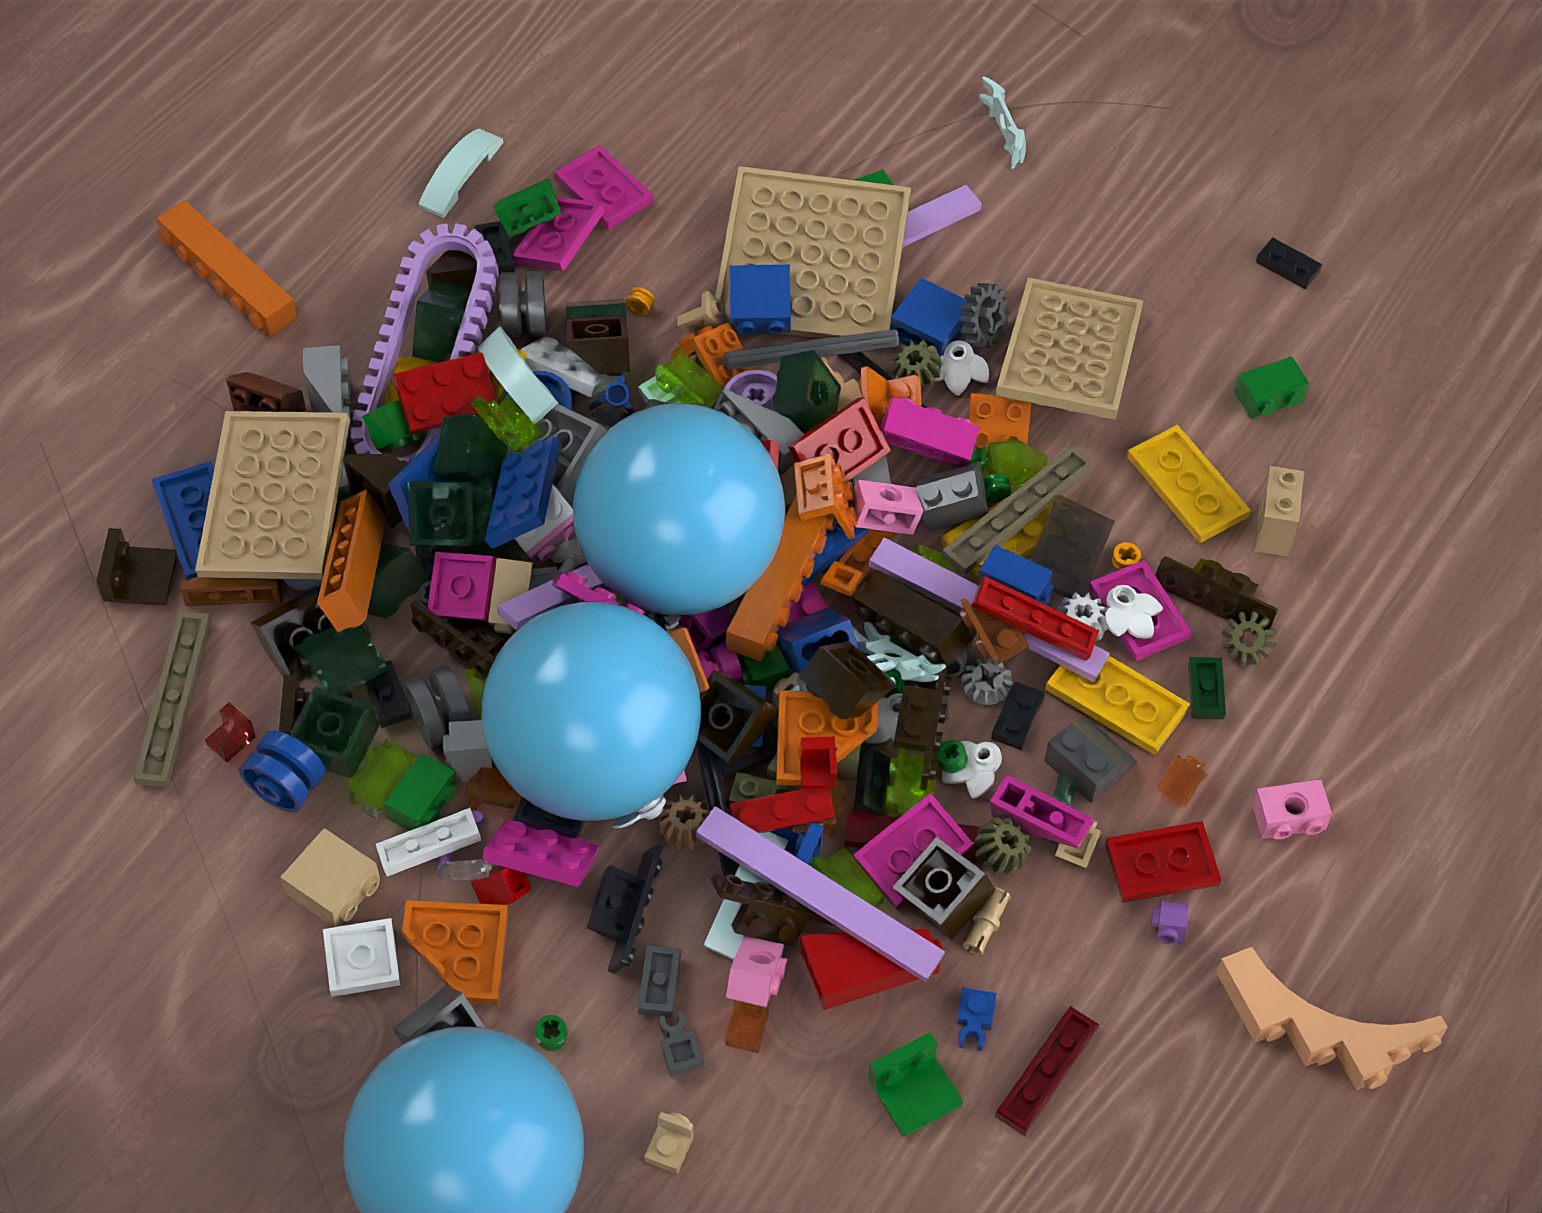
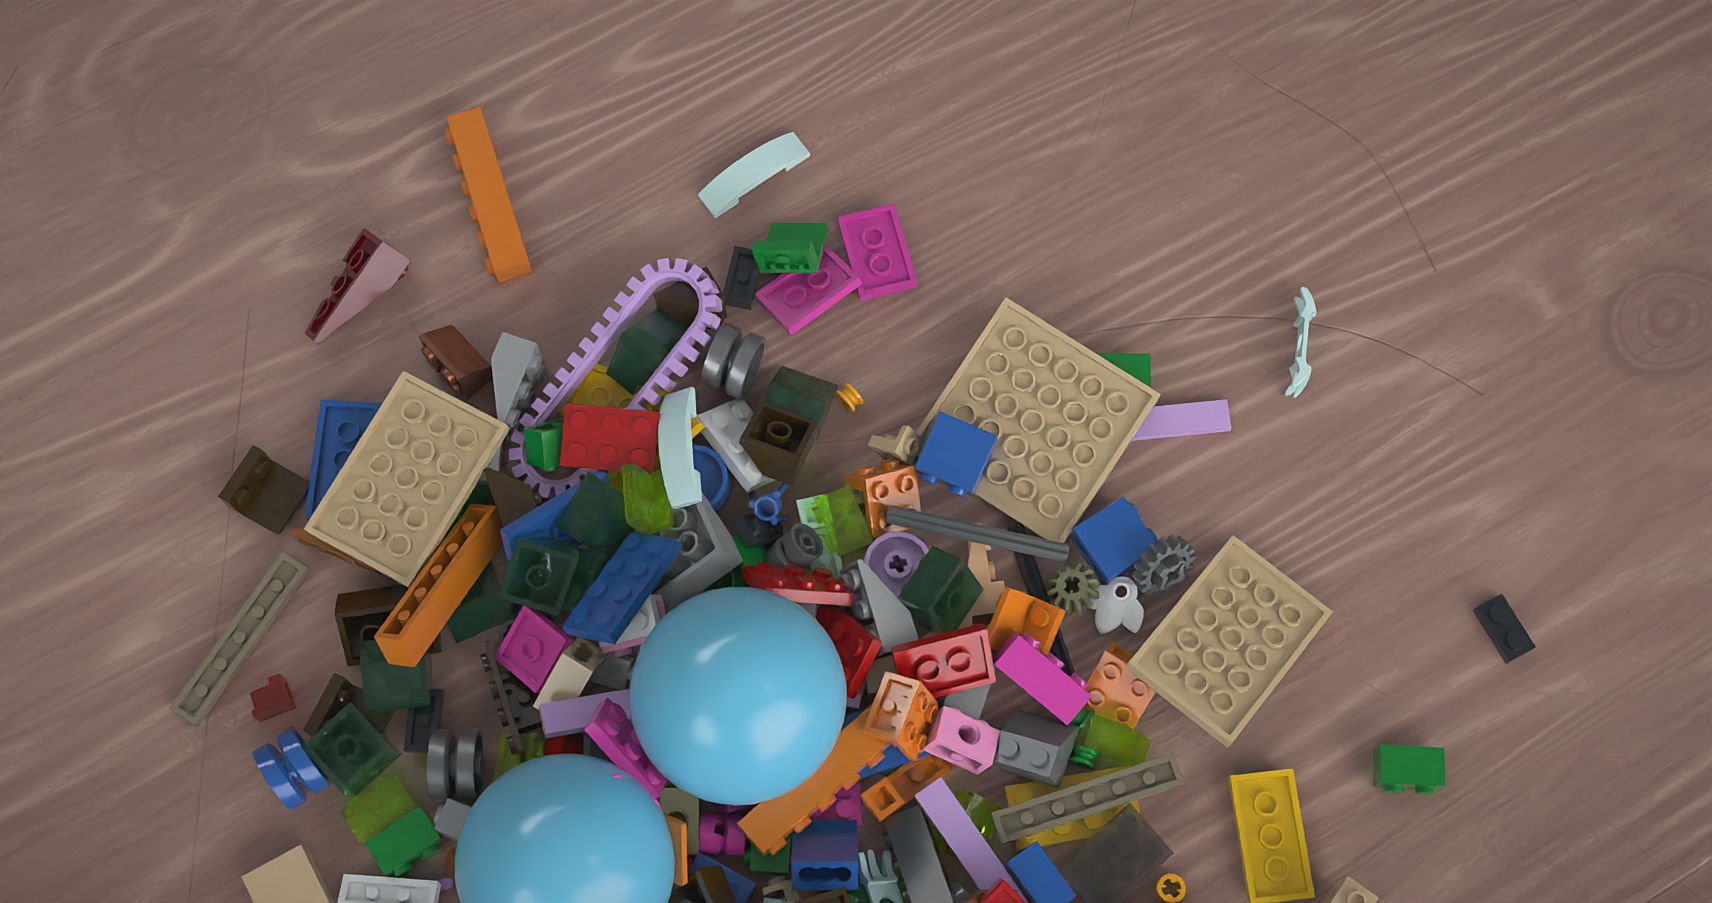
camera: 25 degrees right, 15 degrees up
none -> wedge [305,228,411,344]

